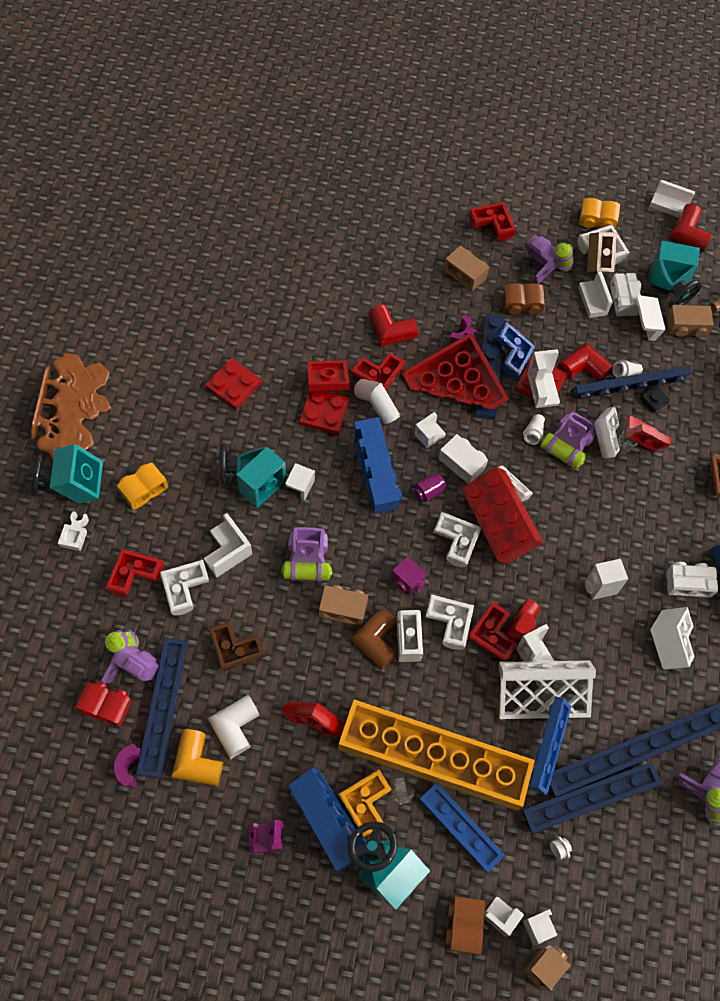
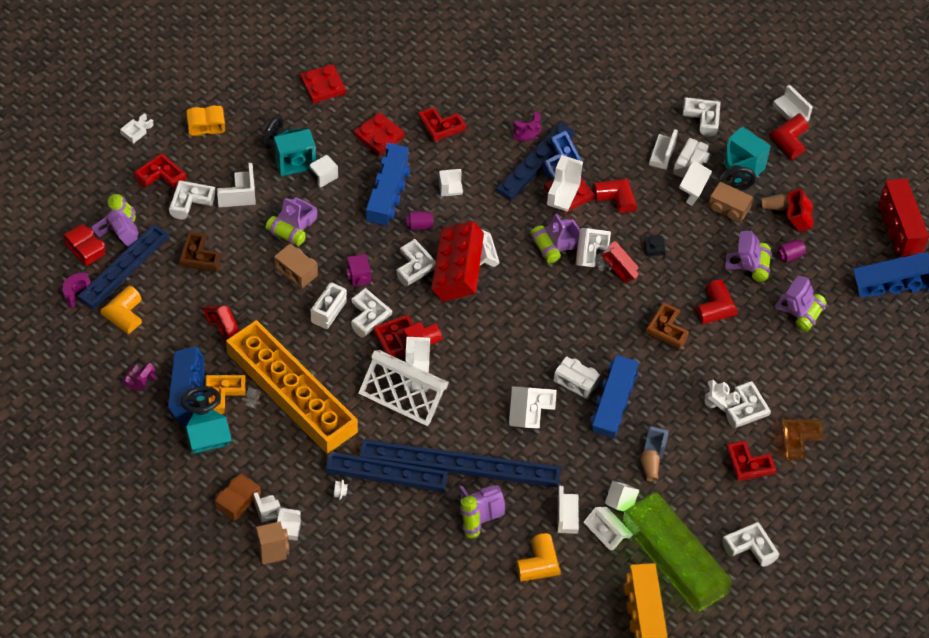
camera: 30 degrees right, 10 degrees down
dark orange plant [31,353,111,460] -> none
teal piece [31,444,103,504] -> none
white brick [208,695,259,759] -> none
red plate [307,360,349,392] -> none
dark orange brick [350,608,397,670] -> none
white brick [354,379,400,424] -> none
red brick [369,305,418,347] -> none
red slope [402,333,509,410] -> none
blue plate [419,783,505,873] -> none
white brick [439,434,488,484] -> none
medium nougat brick [444,245,489,291] -> none
red brick [469,202,516,241] -> none
dark orange brick [503,284,545,315] -> none
white cone [523,414,545,445] -> none
medium lavender piece [526,235,574,284] -> none
blue plate [530,696,572,795] -> none
dark blue plate [571,366,692,399] -> none
light orange brick [579,198,620,229] -> none
white brick [585,559,628,600] -> none
medium nougat brick [587,232,617,273] -> none
white cone [613,360,643,378] -> none

